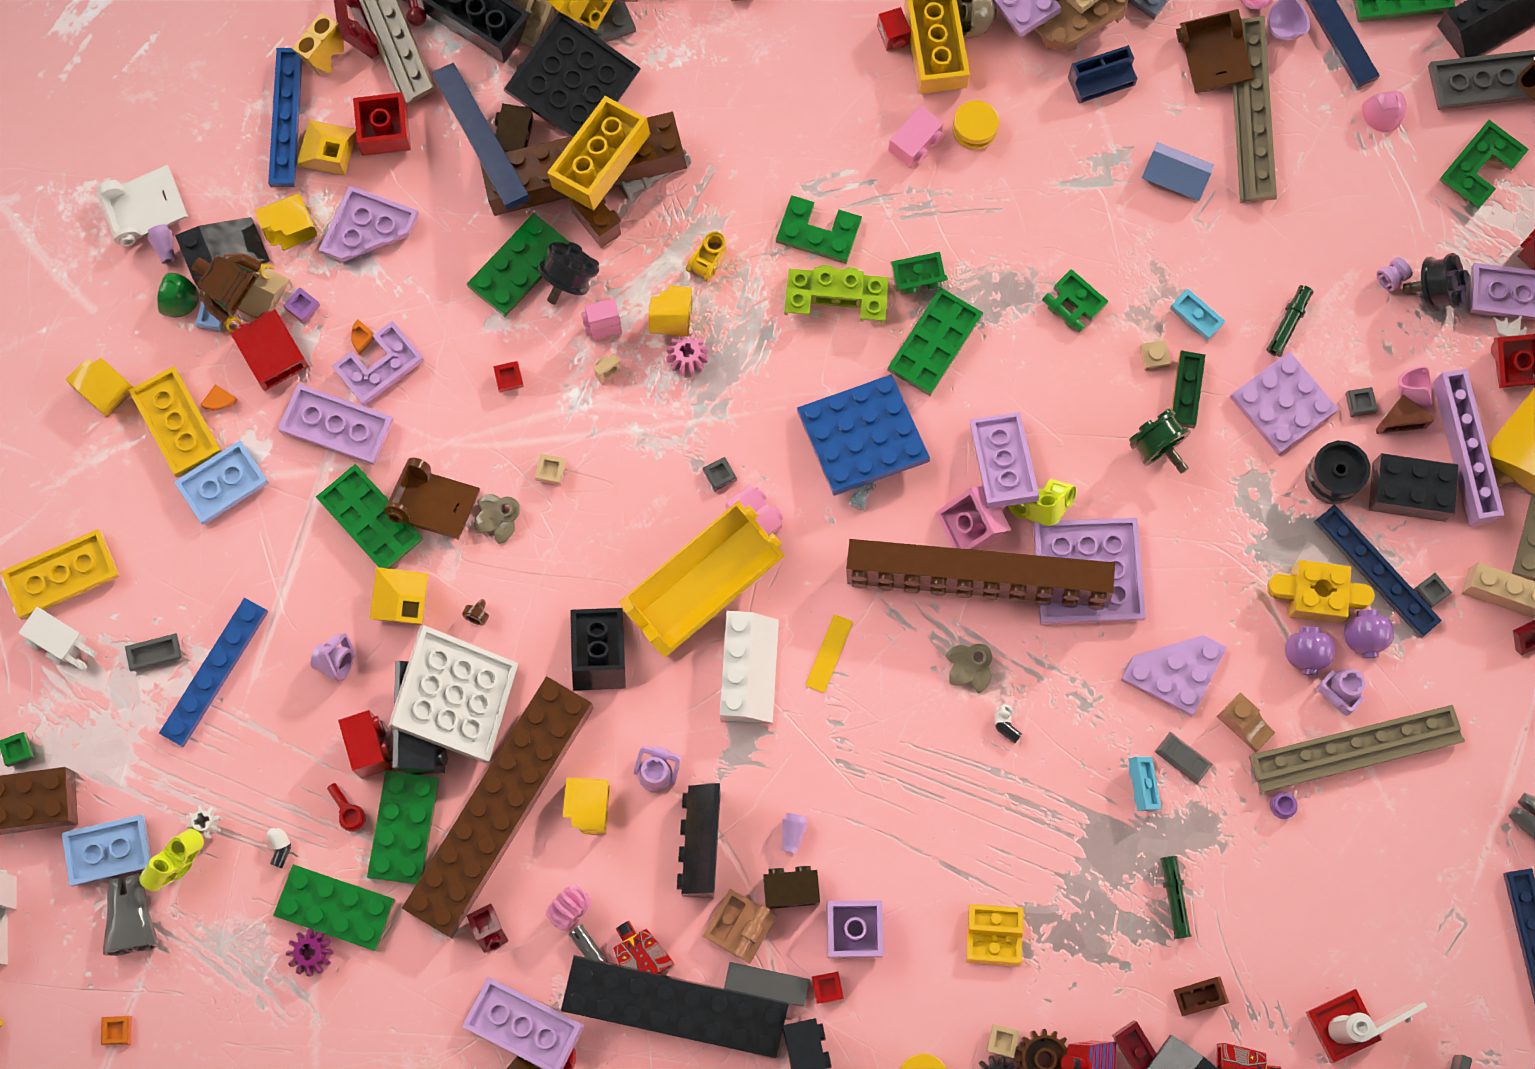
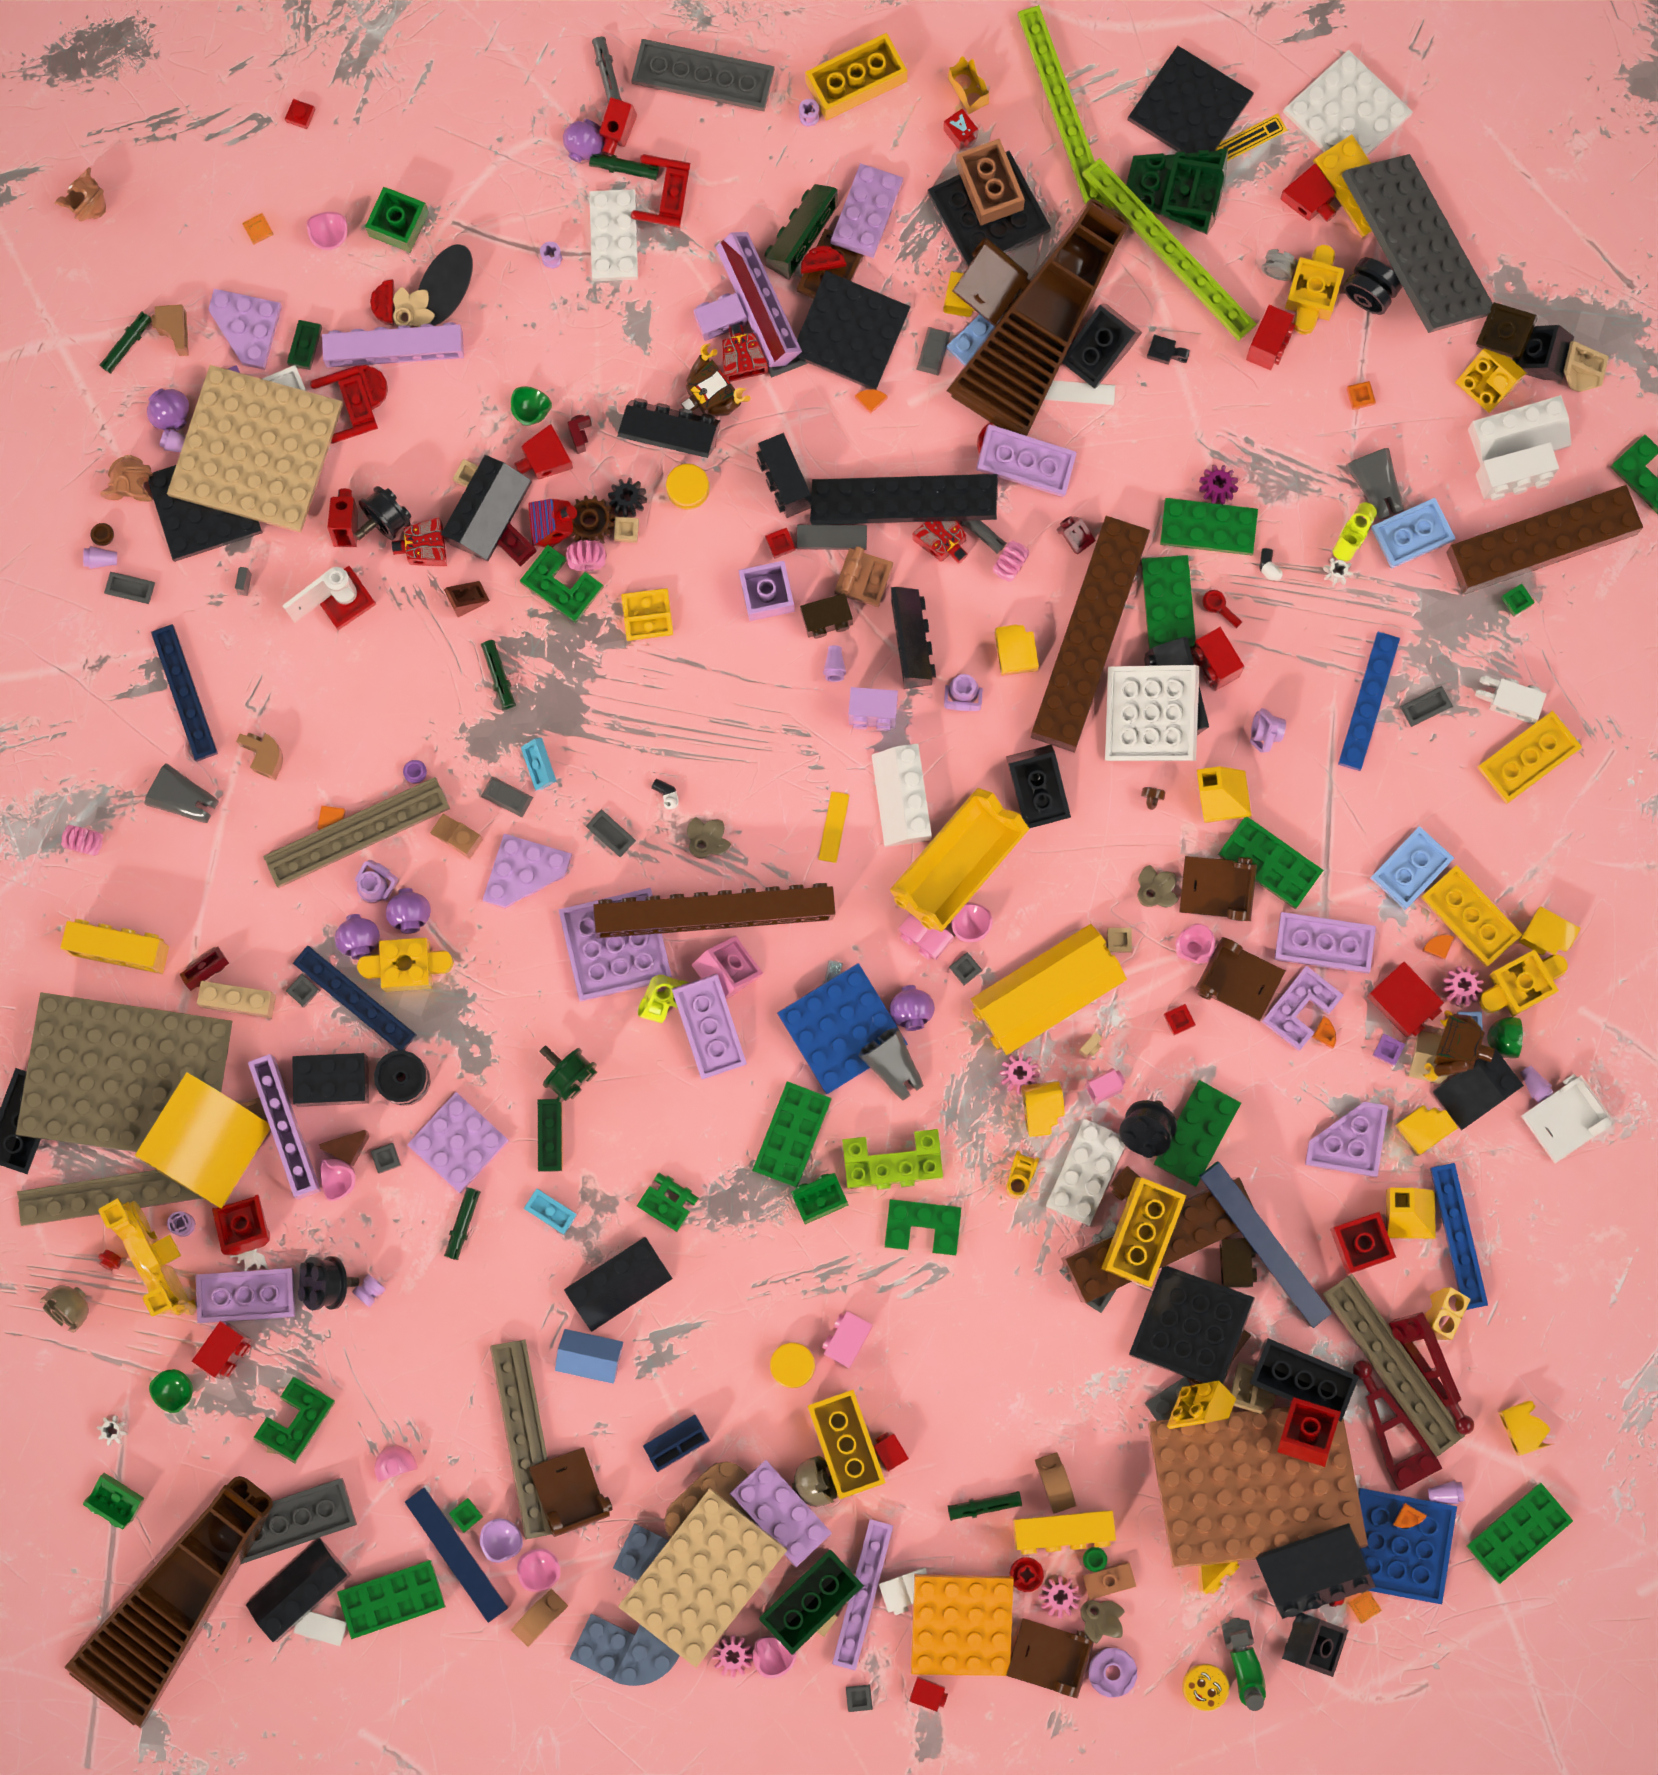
camera: 175 degrees right, 5 degrees up
tan plate [1139,340,1171,371] -> none
none -> medium nougat brick [236,733,283,781]
none -> orange tile [317,805,346,830]
none -> green plate [449,1498,484,1533]
none -> green plate [520,545,604,623]
none -> black slope [564,1237,673,1332]
none -> bright pink gear [566,540,606,572]
none -> dark grey tile [586,809,636,858]
none -> lavender brick [848,687,898,731]
none -> dark grey piece [859,1028,924,1101]
none -> medium lavender plant [889,985,935,1031]
none -> bright pink helmet [951,903,993,942]
none -> yellow panel [971,923,1127,1056]
none -> white plate [1045,1119,1125,1226]
none -> bright pink hair [1175,923,1216,964]
none -> reddish brown door [1195,937,1286,1022]
none -> bright pink gear [1442,966,1484,1006]
none -> yellow brick [1479,949,1568,1017]

